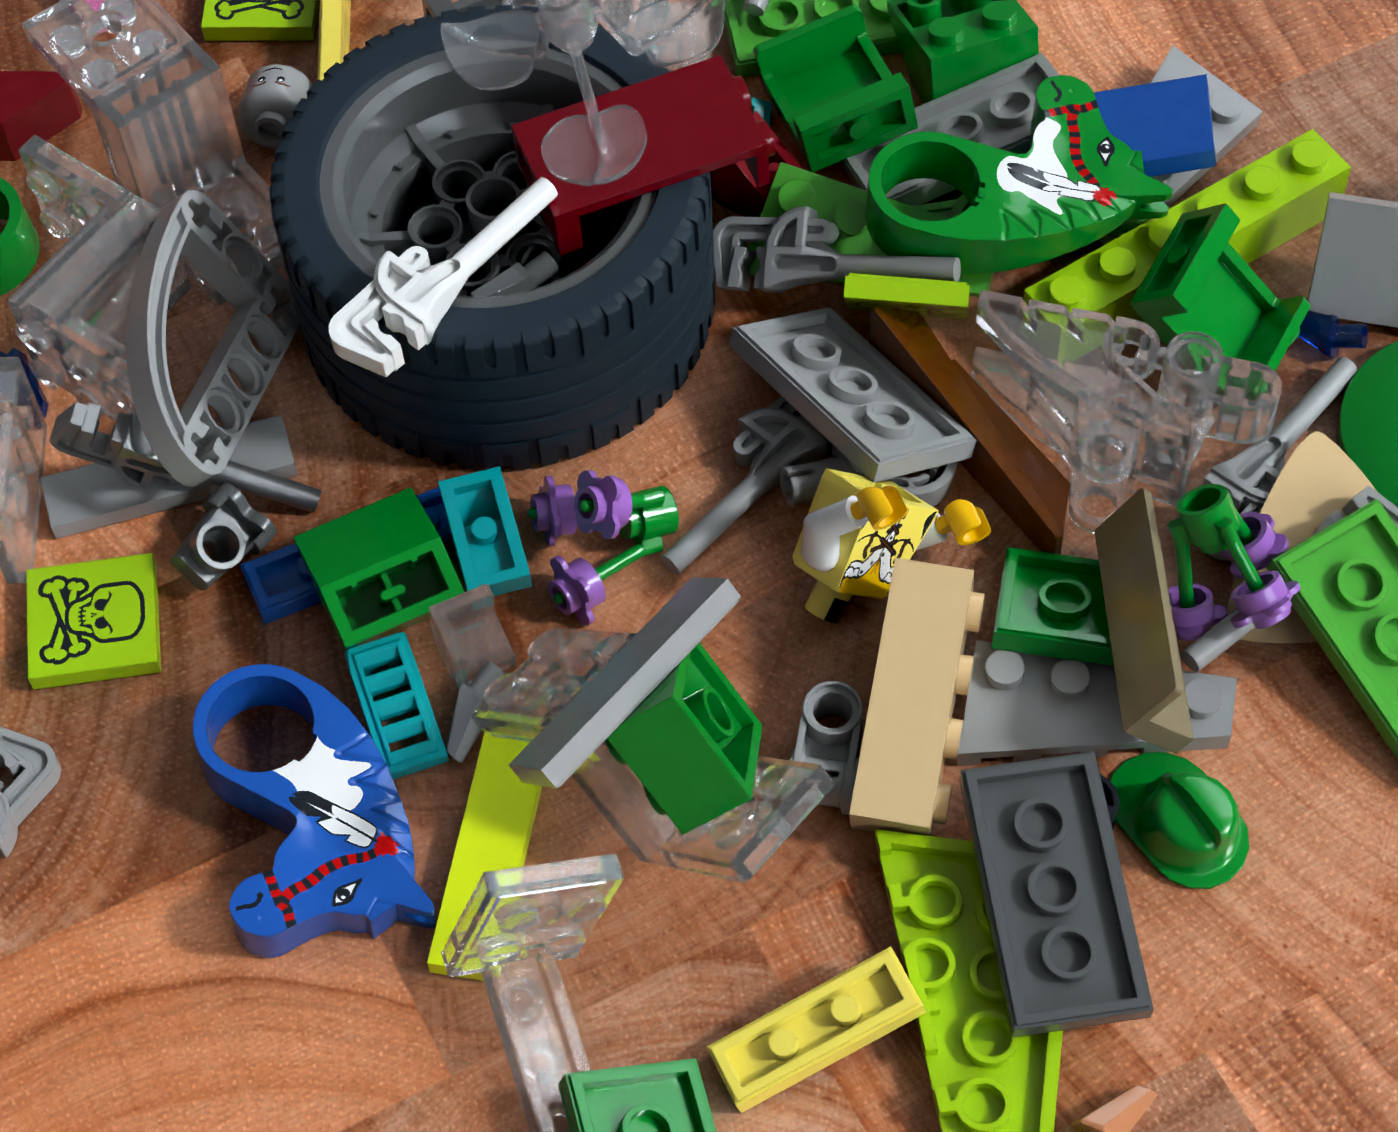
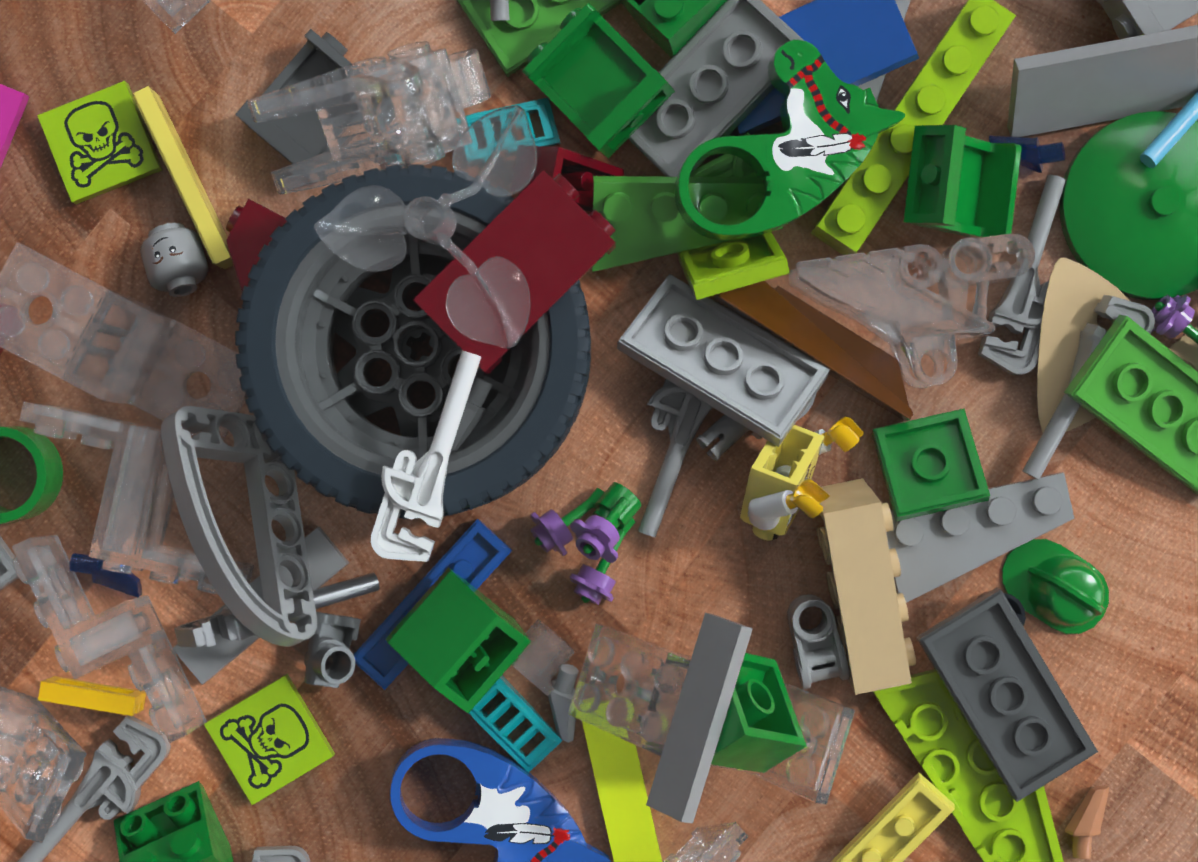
camera: 30 degrees left, 30 degrees up
teal slope [438,466,532,602] -> none
light grey piece [713,206,961,293] -> none
dark tan panel [1094,488,1194,754] -> none
plant [1167,484,1301,641] -> none

